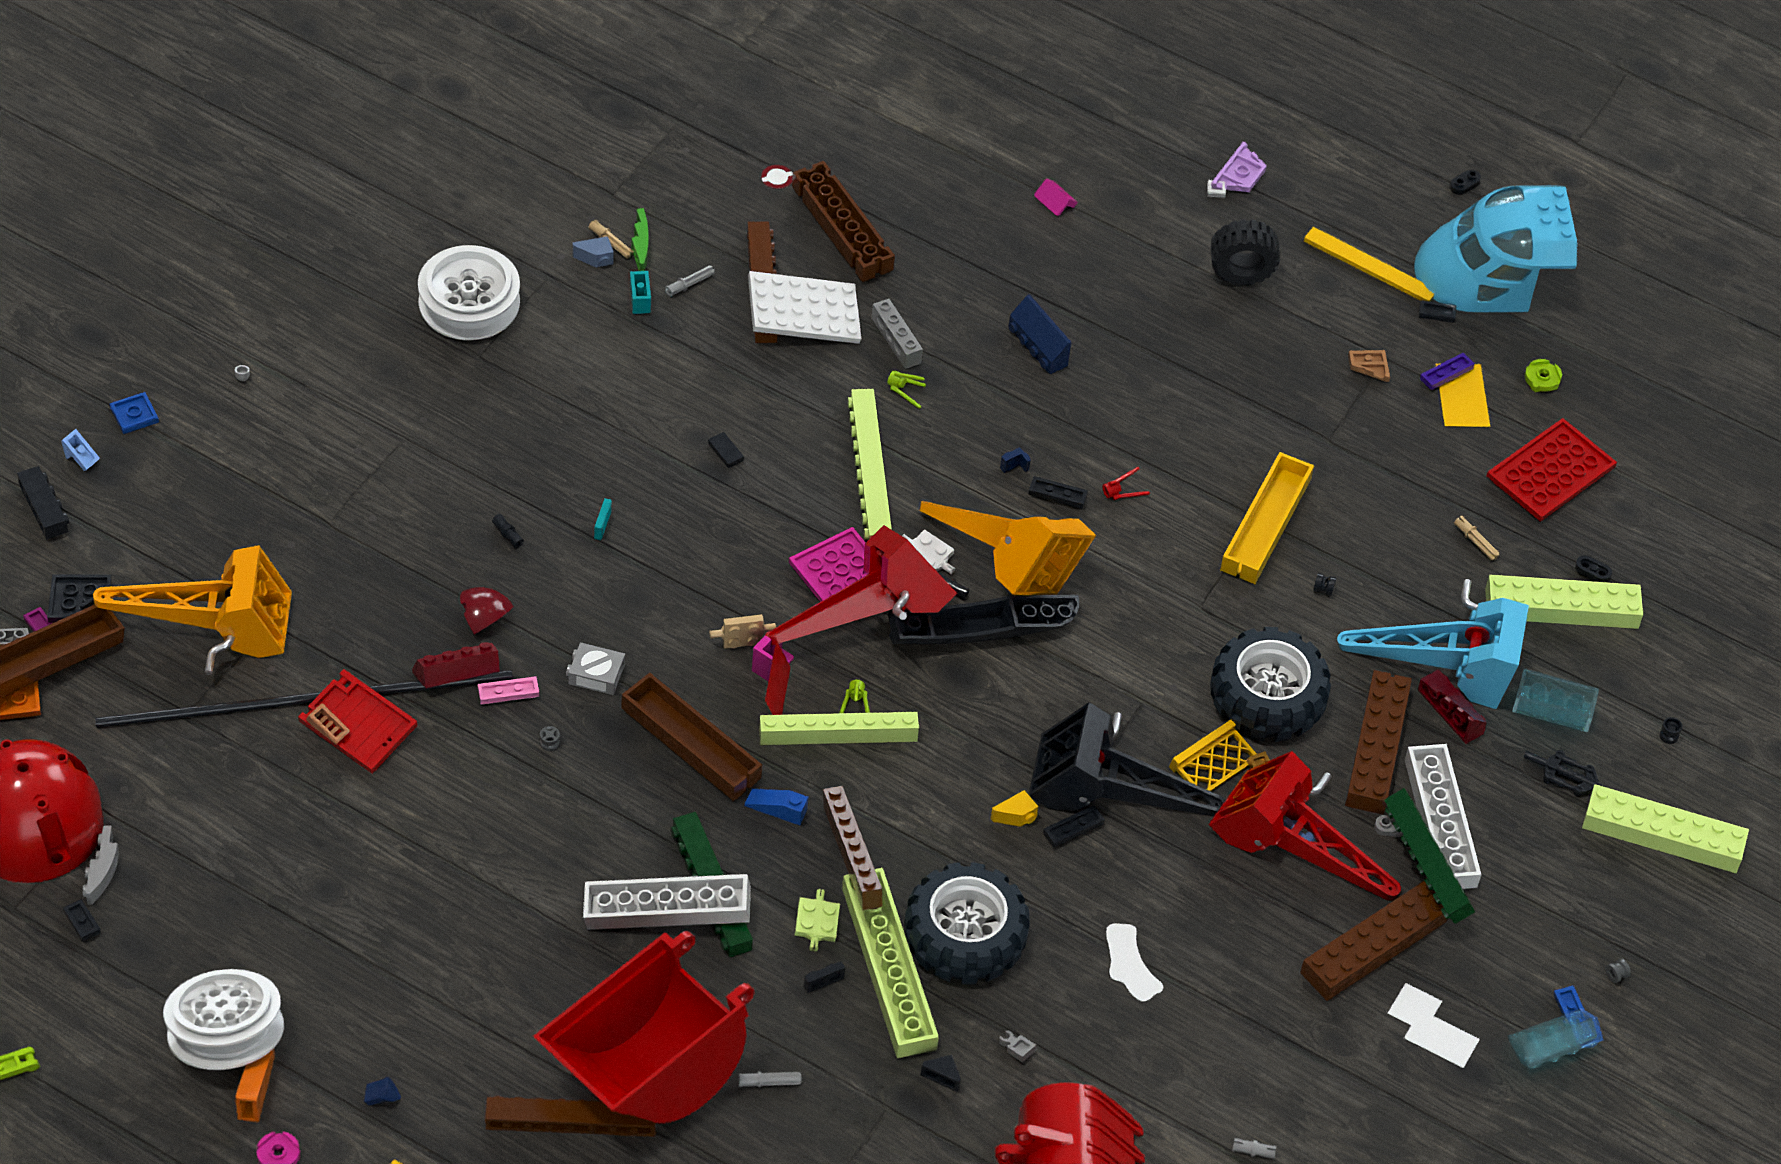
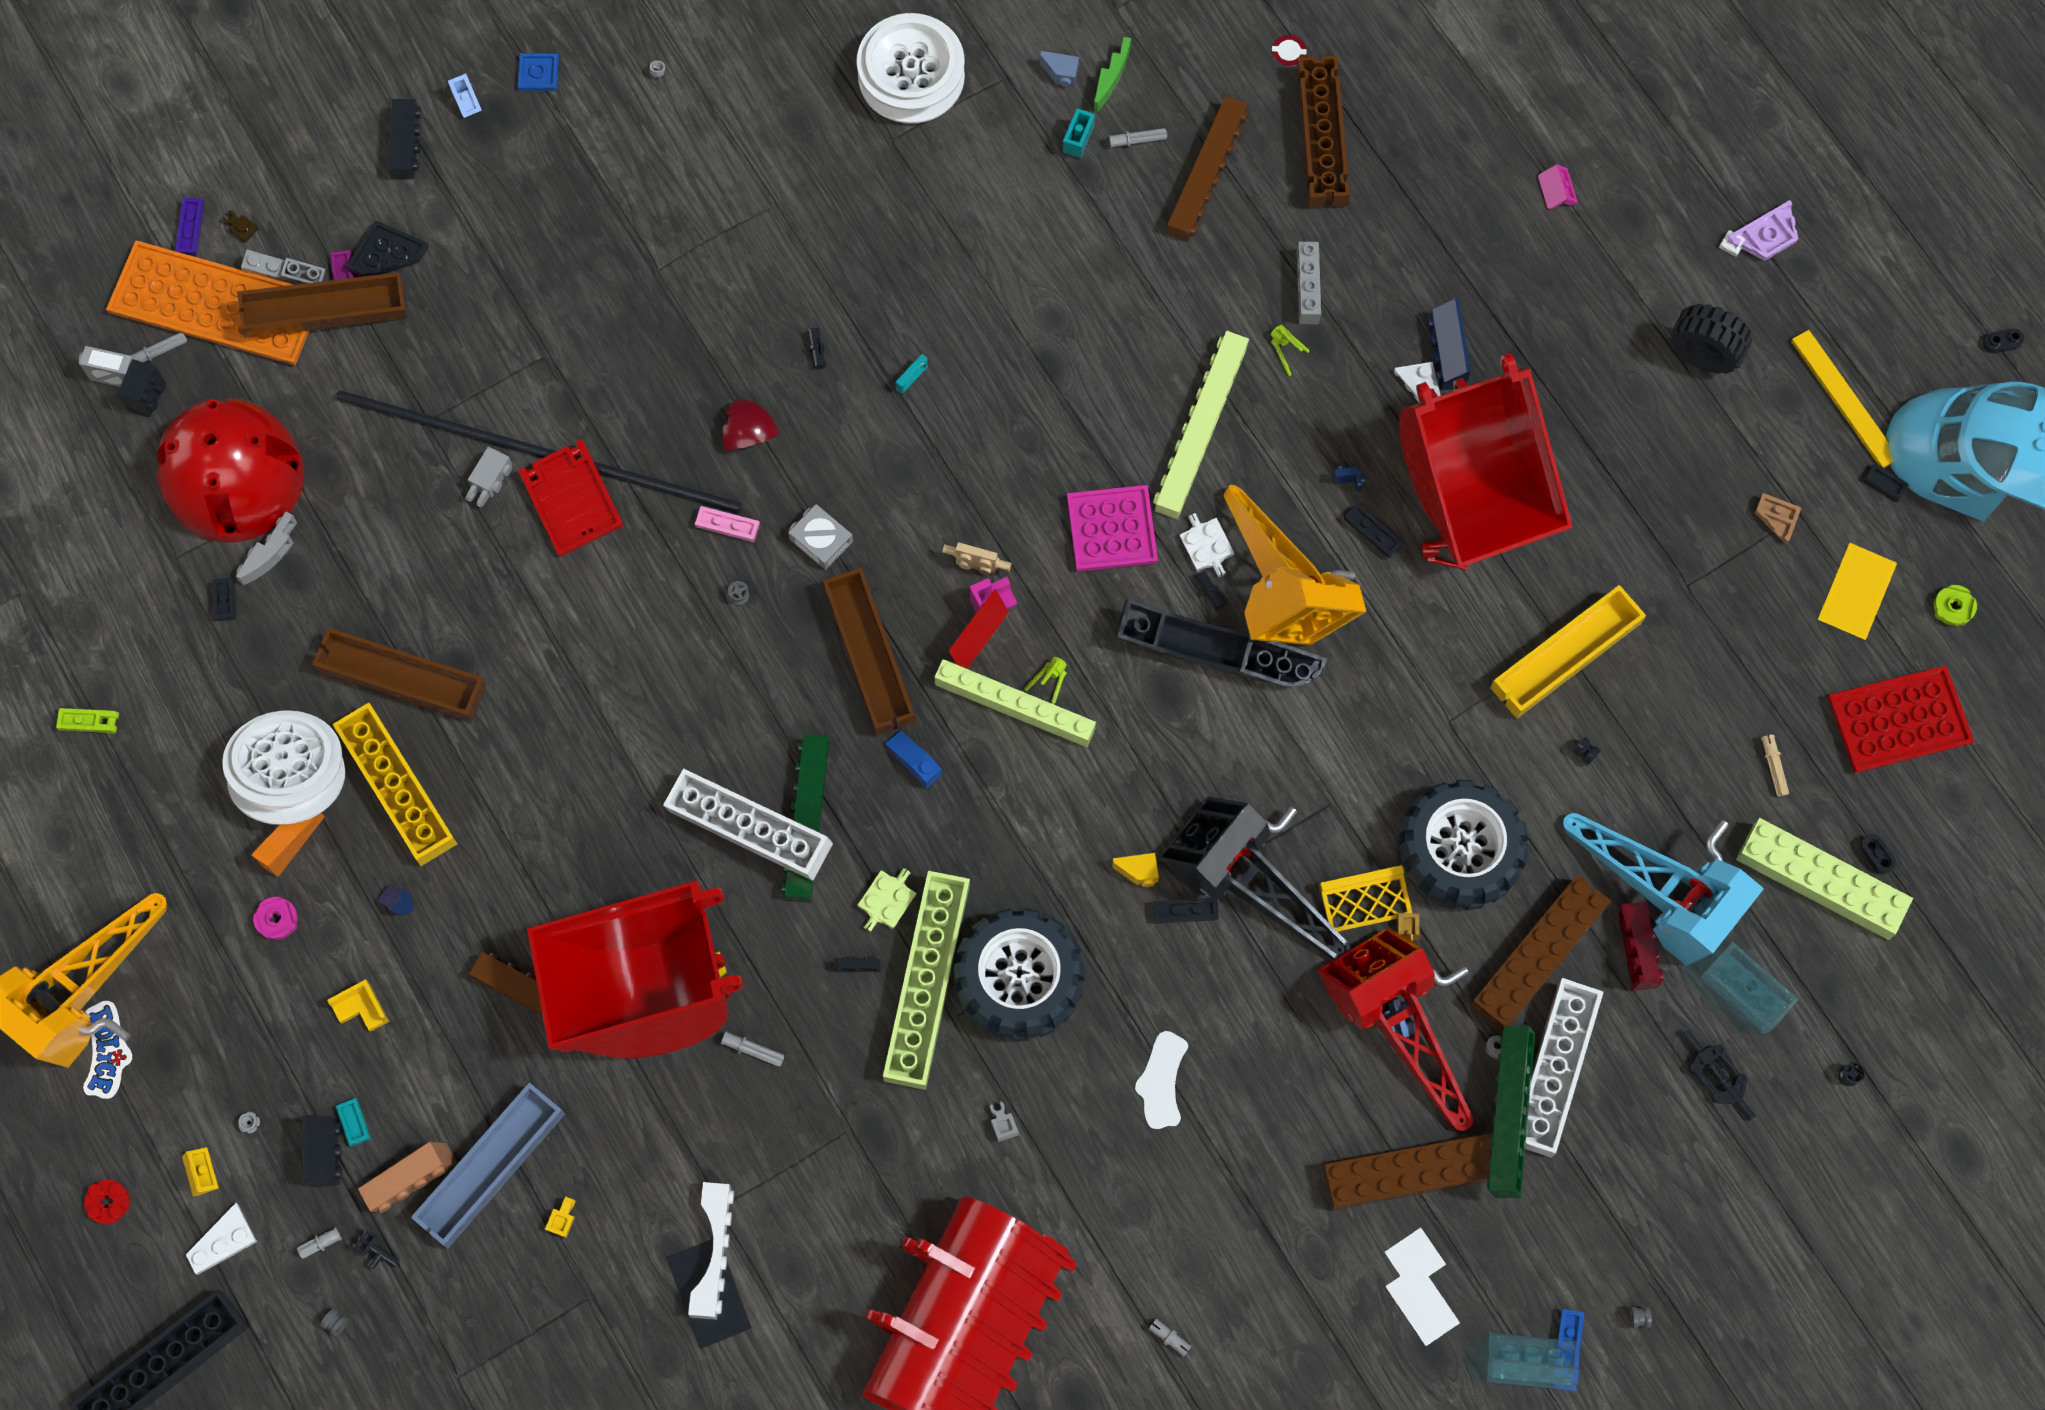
camera: 30 degrees right, 20 degrees up
light orange piece [93,545,292,675] -> none
nougat slope [306,703,350,745] -> none
dark red wedge [412,642,500,688] -> none
tan axle [589,220,634,259] -> none
black tile [708,432,744,468] -> none
white plate [748,271,861,344] -> none
red piece [765,525,957,645] -> none
brick [823,786,882,910] -> none
black slope [920,1055,961,1093] -> none
dark purple plate [1420,353,1475,390] -> none
yellowish green brick [1582,784,1749,873] -> none
none -> reddish brown piece [312,628,487,723]
none -> yellow brick [333,703,457,866]
none -> light grey hinge [466,447,512,507]
none -> white wing [1394,362,1441,403]
none -> red piece [1399,353,1573,568]

